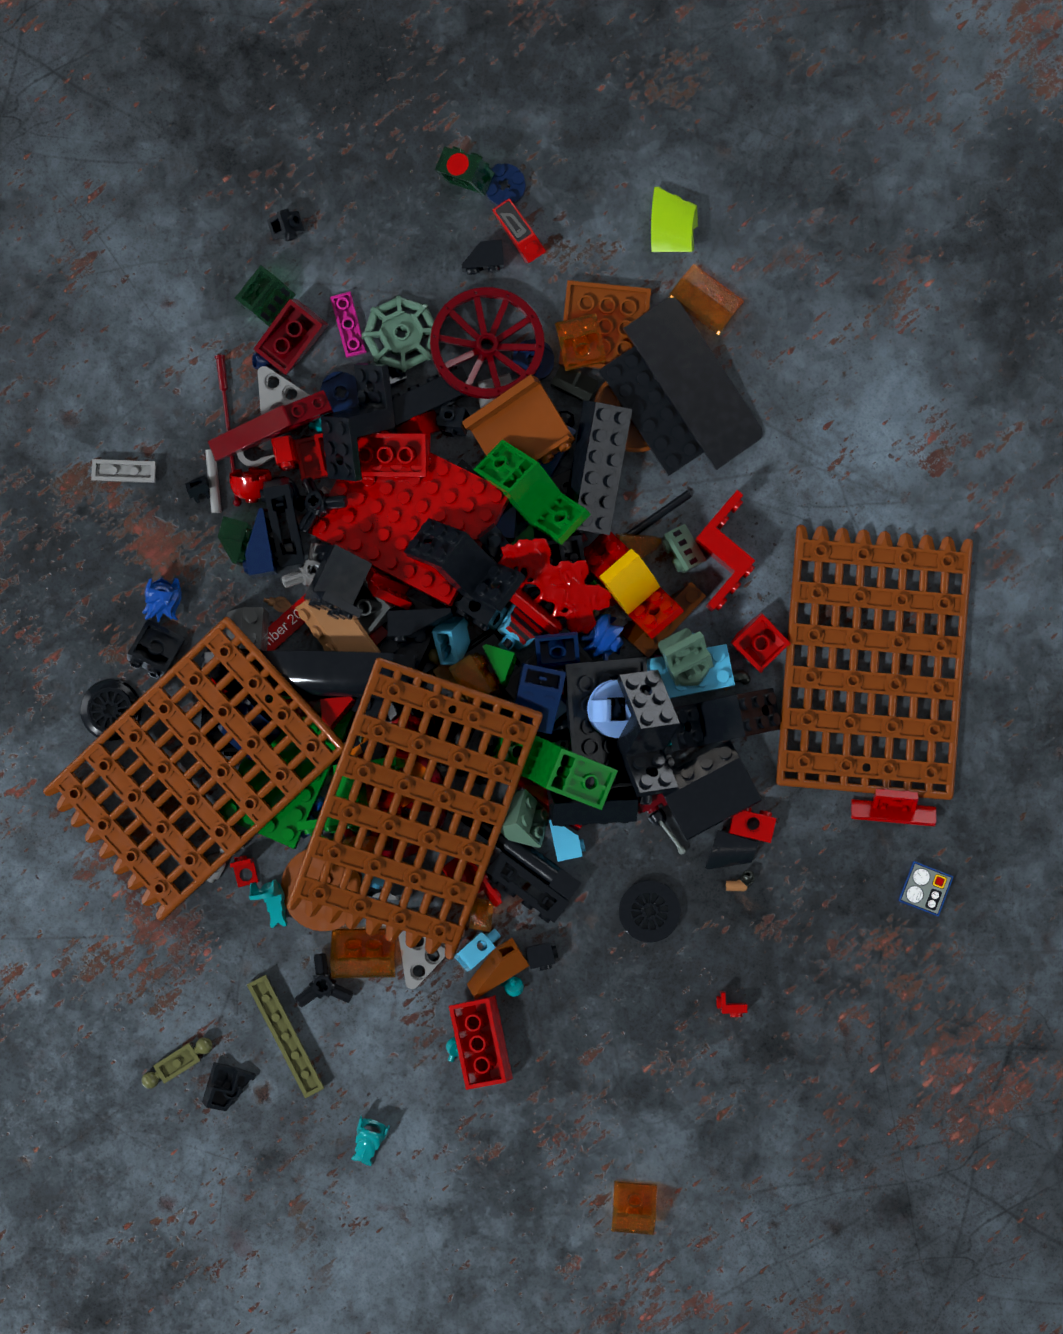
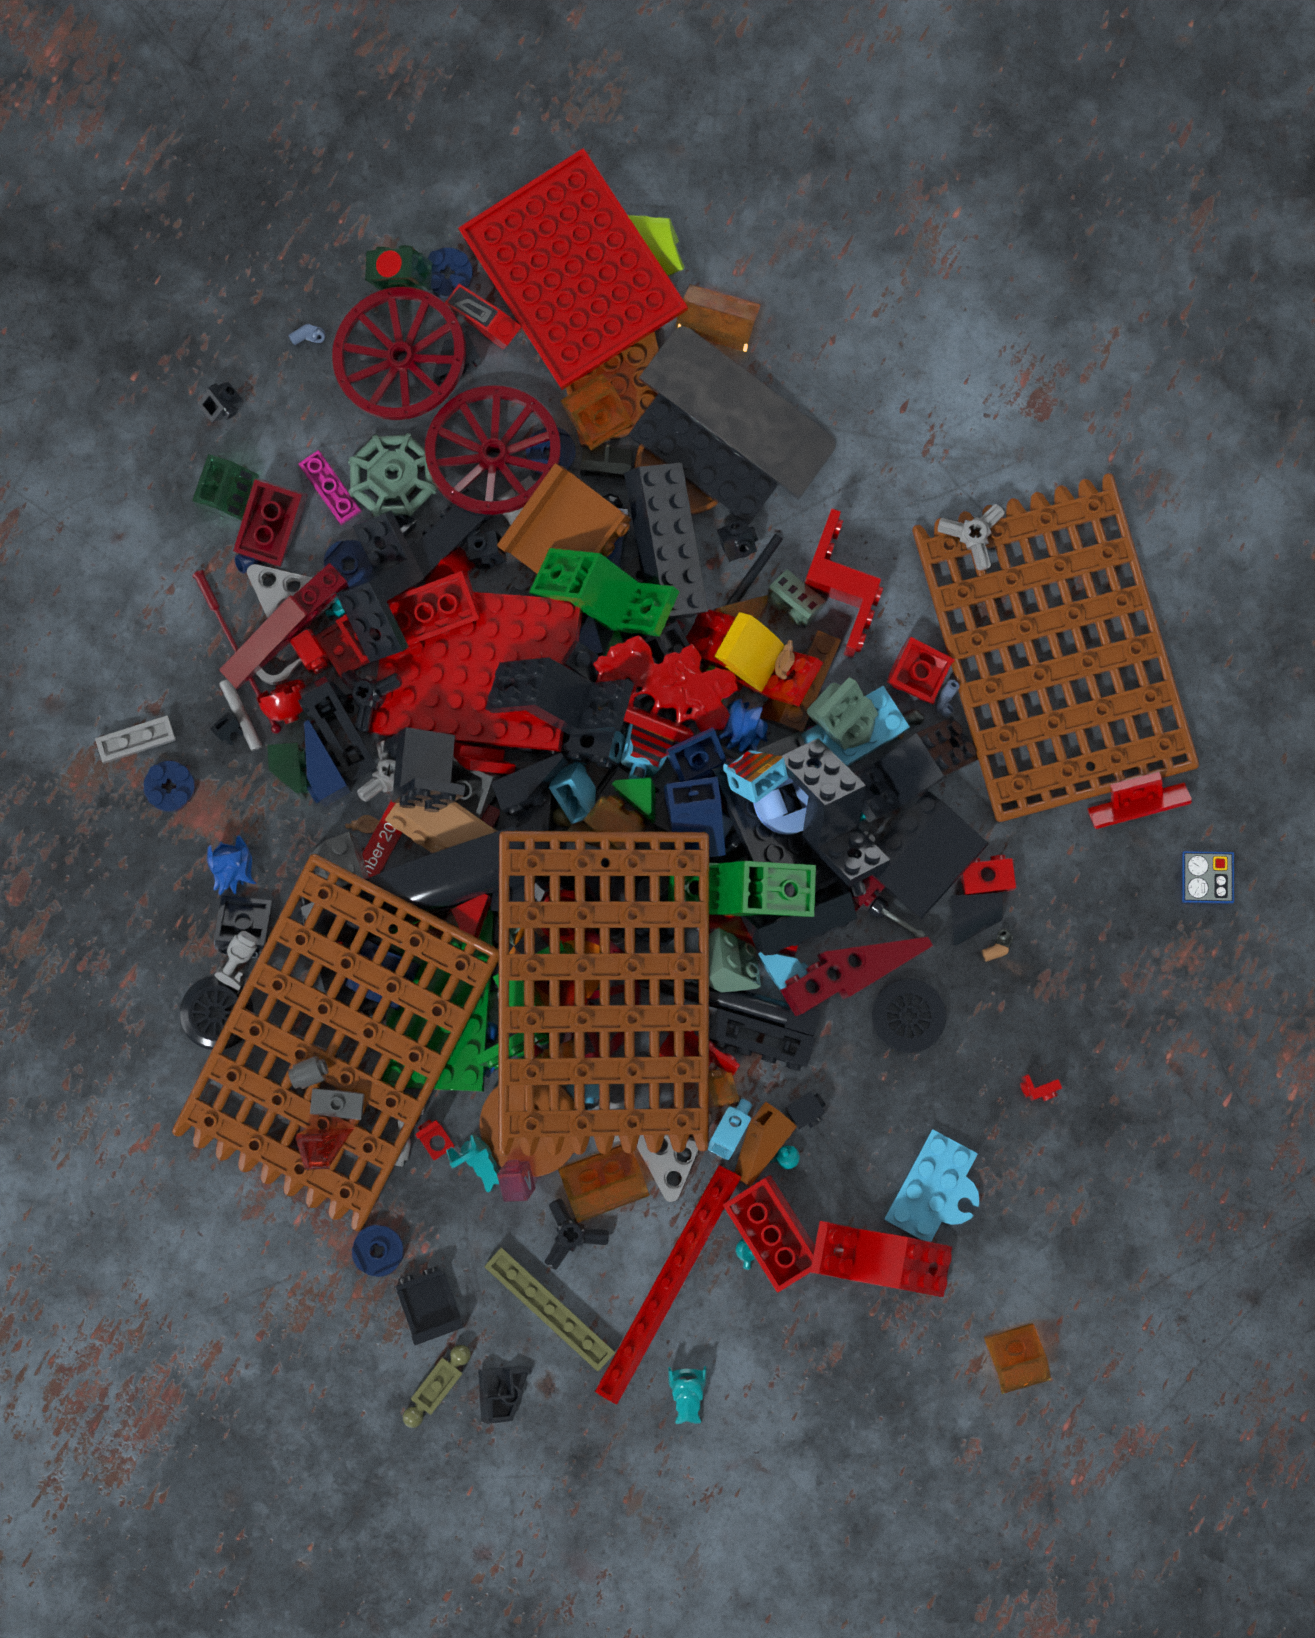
camera: 25 degrees left, 5 degrees down
none -> dark blue plate [143,761,195,812]
none -> light grey piece [215,931,257,991]
none -> sand blue arm [288,324,326,346]
none -> dark grey brick [288,1056,329,1089]
none -> clear red slope [296,1128,354,1170]
none -> dark grey plate [310,1087,365,1120]
none -> dark red wheel [332,287,466,420]
none -> dark blue plate [352,1225,404,1277]
none -> black panel [394,1266,464,1345]
none -> red plate [458,148,689,390]
none -> clear pink brick [497,1159,536,1202]
none -> red plate [595,1165,741,1405]
none -> black brick [717,519,758,562]
none -> torso [723,750,788,803]
none -> medium nougat piece [775,640,795,679]
none -> dark red brick [780,937,933,1016]
none -> red bracket [811,1221,952,1298]
none -> medium azure plate [884,1129,979,1242]
none -> sand blue arm [936,680,959,718]
none -> light grey bush [938,504,1005,570]

